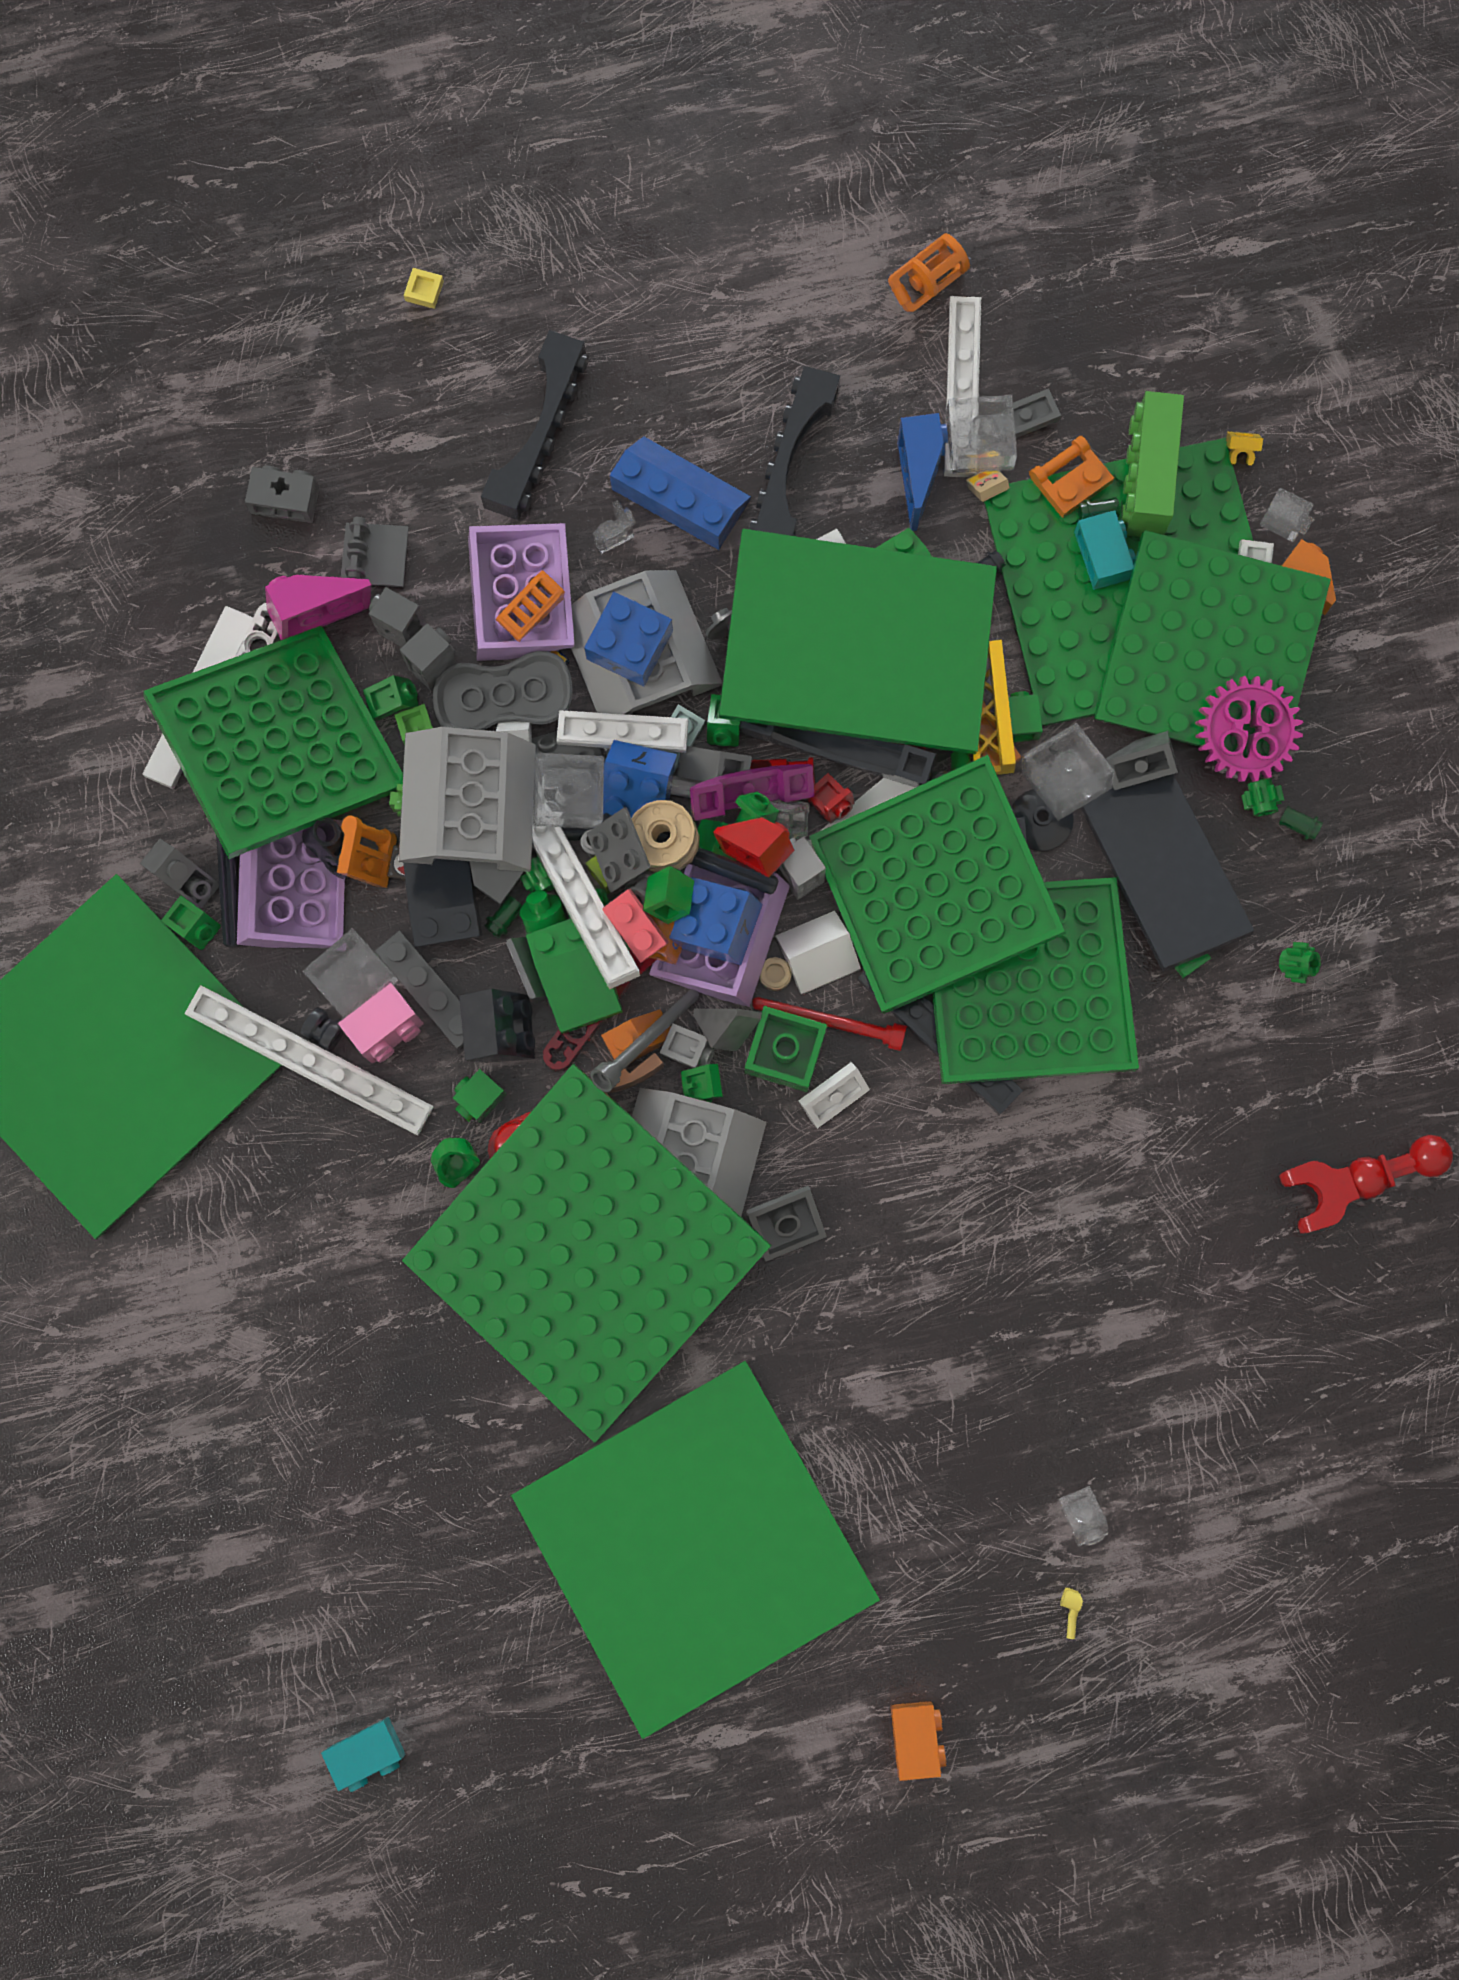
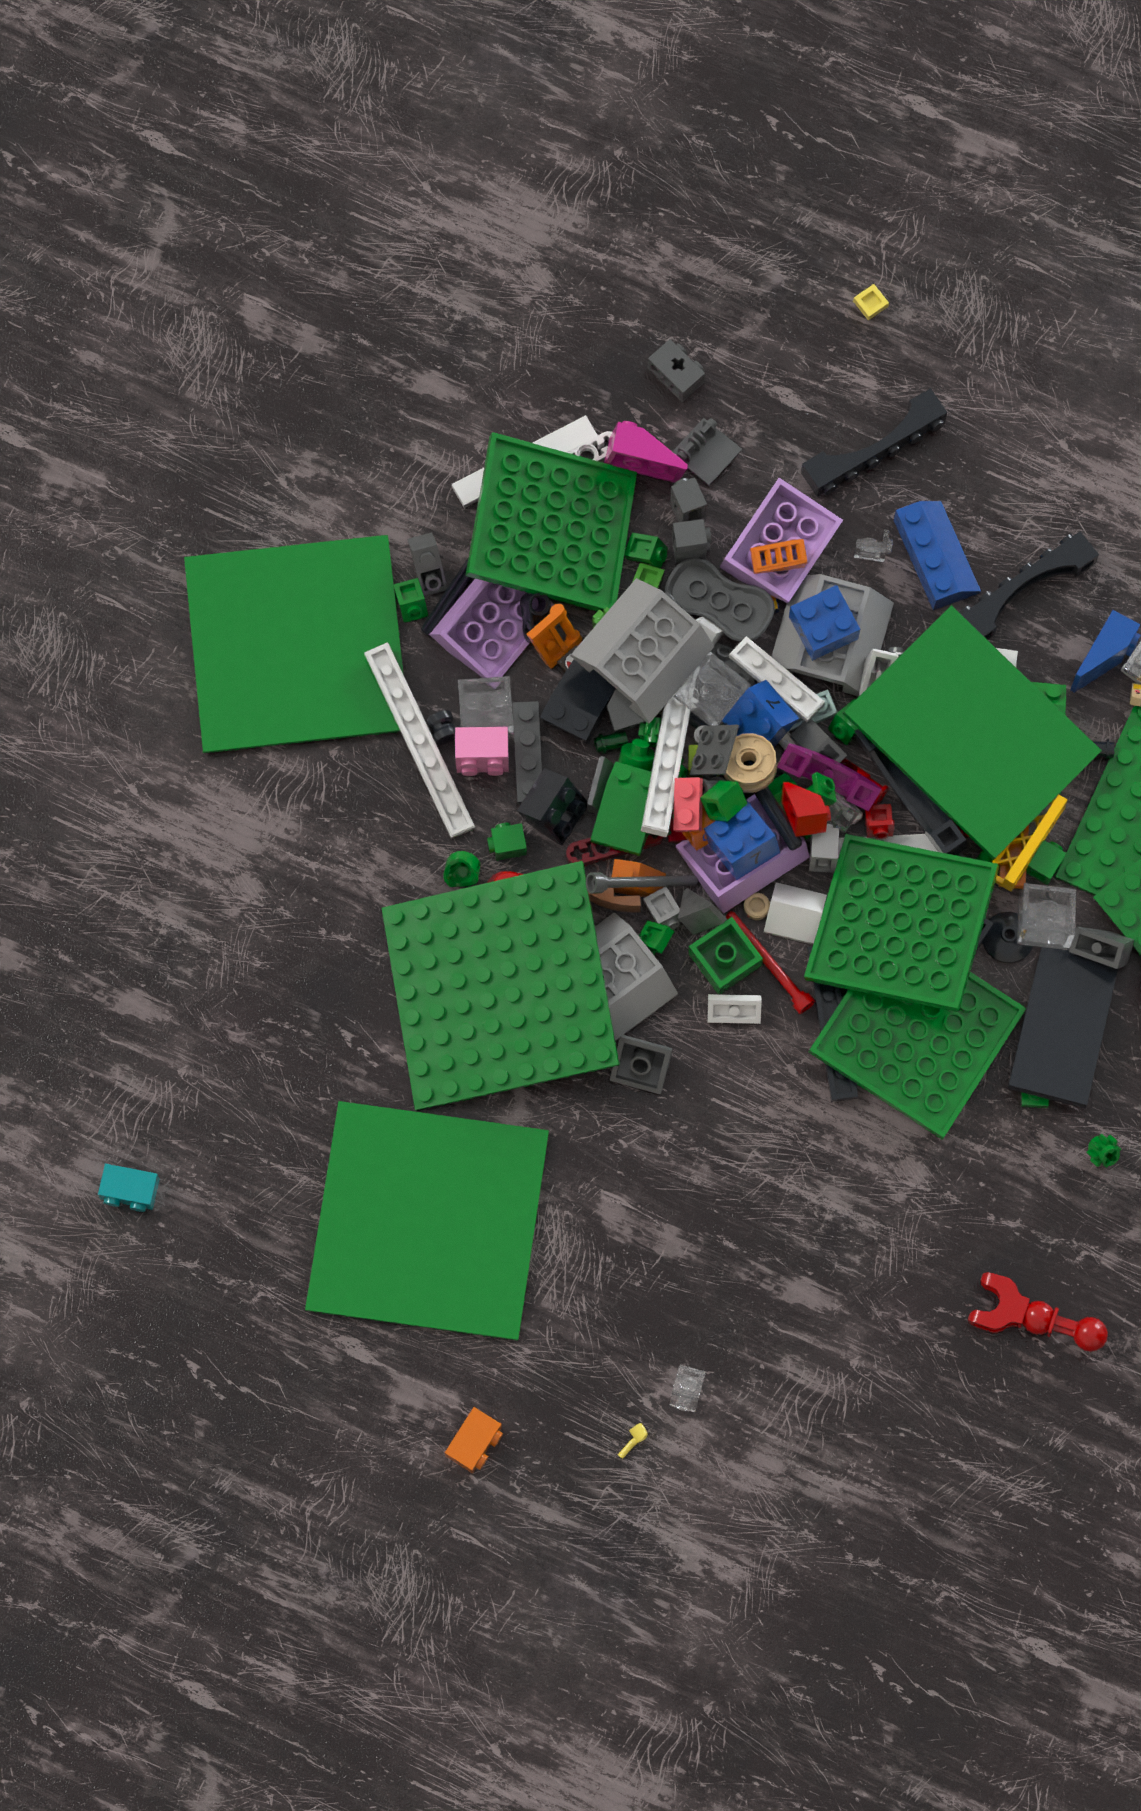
camera: 35 degrees right, 5 degrees down
none -> white slope [859,649,898,695]

